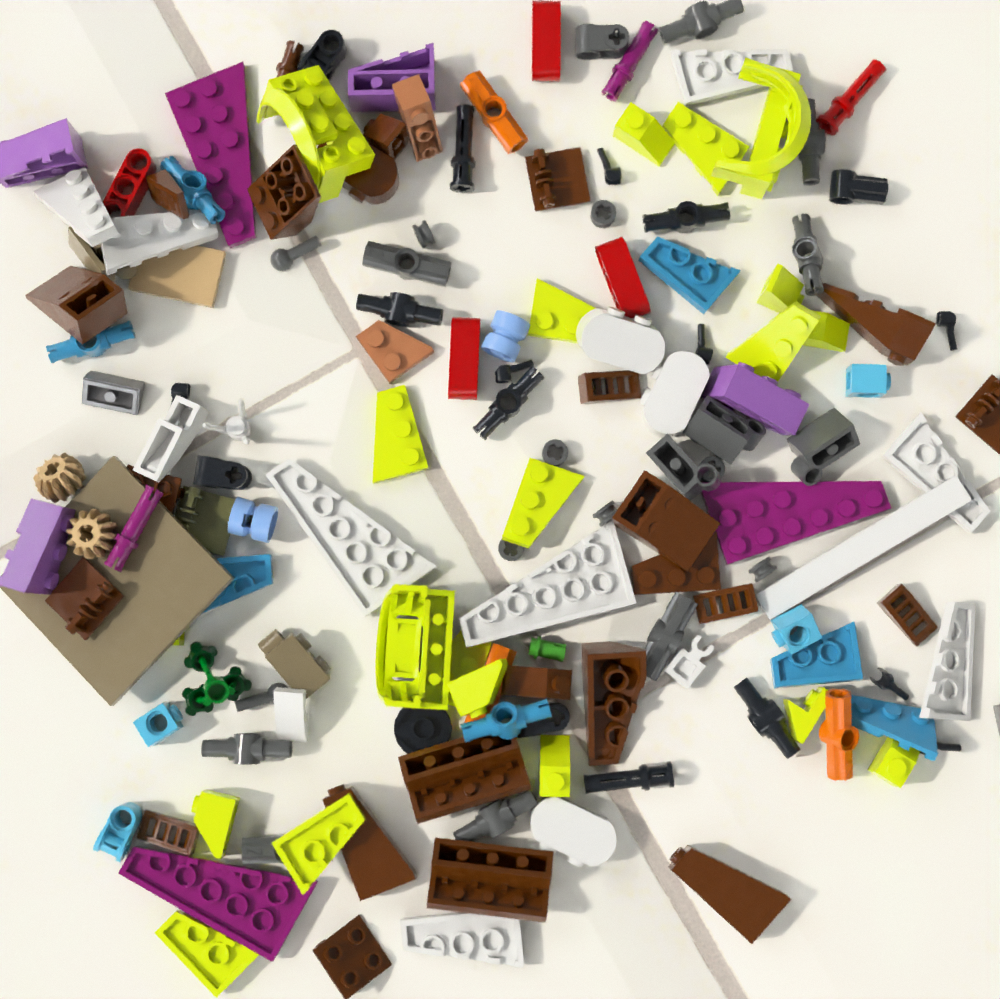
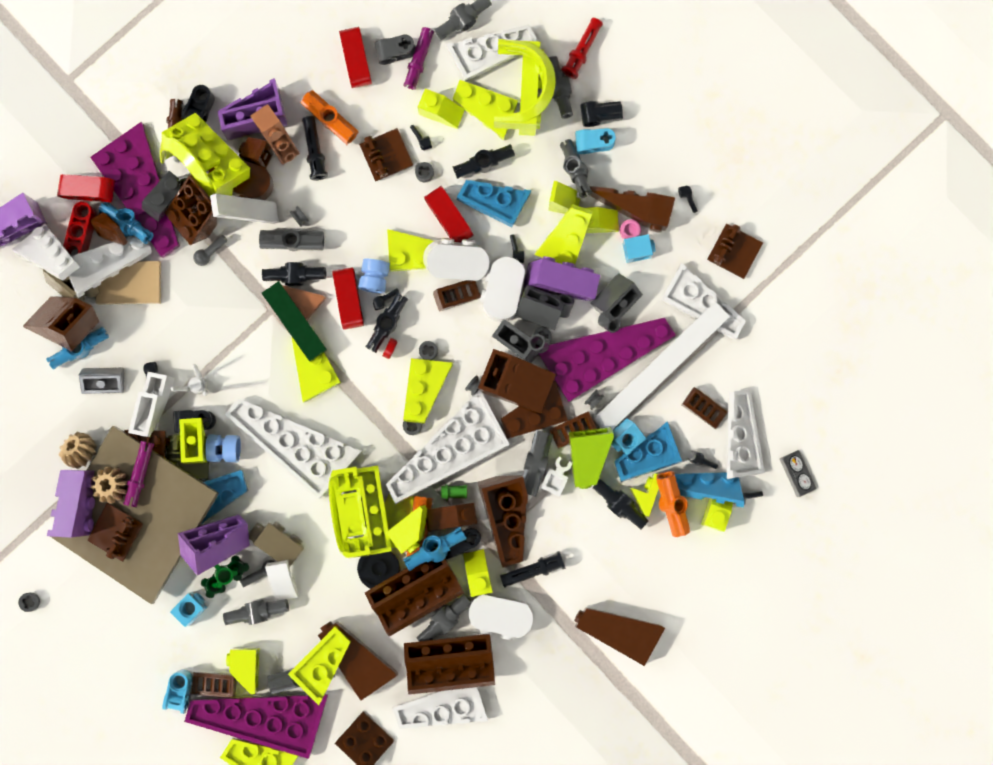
camera: 10 degrees left, 0 degrees up
none -> beam [57,174,115,202]
none -> dark grey hinge [142,171,187,222]
none -> medium lavender wedge [178,514,250,576]
none -> neon yellow slope [179,418,208,464]
none -> white tile [210,194,279,224]
none -> dark green tile [261,281,327,362]
none -> red tile [382,338,398,360]
none -> lime slope [568,427,614,489]
none -> medium azure piece [575,128,616,154]
none -> bright pink tile [620,219,641,239]

